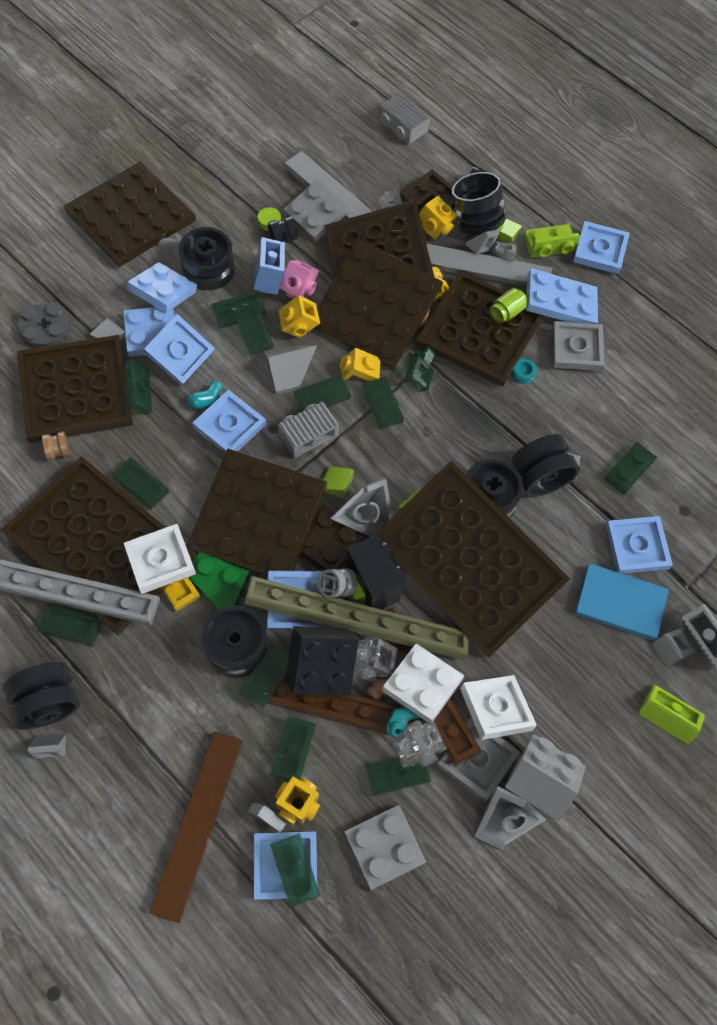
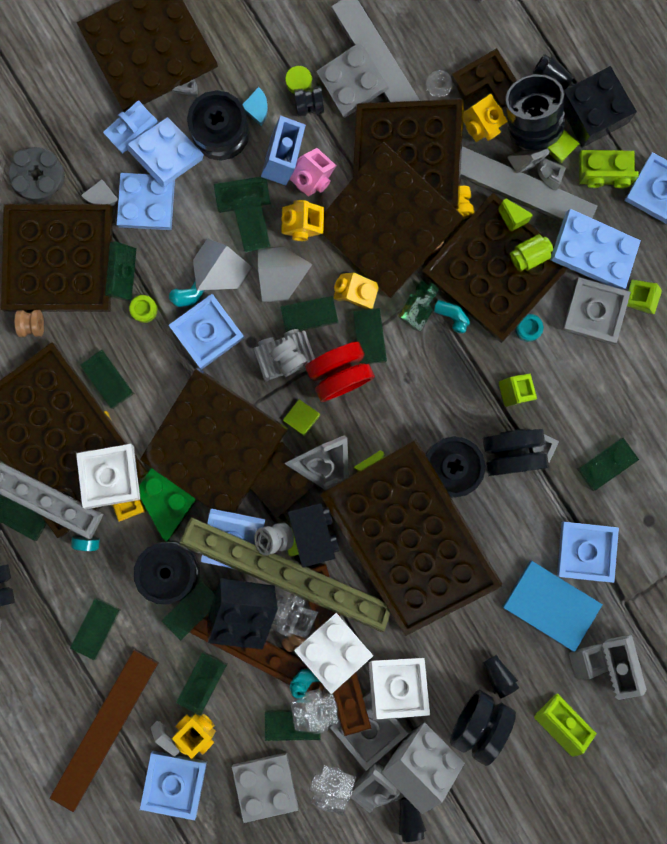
camera: 20 degrees right, 20 degrees up
light blue plate [143,314,215,386] -> none
clear green plate [270,833,321,908] -> none
none -> clear green tile [70,597,121,660]
none -> teal tile [71,536,100,551]
none -> light blue hips [103,100,158,154]
none -> lime tile [129,295,158,323]
none -> light grey slope [193,238,252,291]
none -> medium azure tile [242,87,268,126]
none -> light grey wheel [270,338,308,377]
none -> red wheel [305,342,375,402]
none -> clear brick [309,765,356,815]
none -> black cone [399,798,426,842]
none -> teal arm [434,300,470,334]
none -> black wheel [450,689,516,766]
none -> black cone [483,655,519,699]
none -> lime slope [498,198,533,231]
none -> lime slope [499,373,537,407]
none -> black brick [563,66,637,148]
none -> lime slope [627,280,662,314]

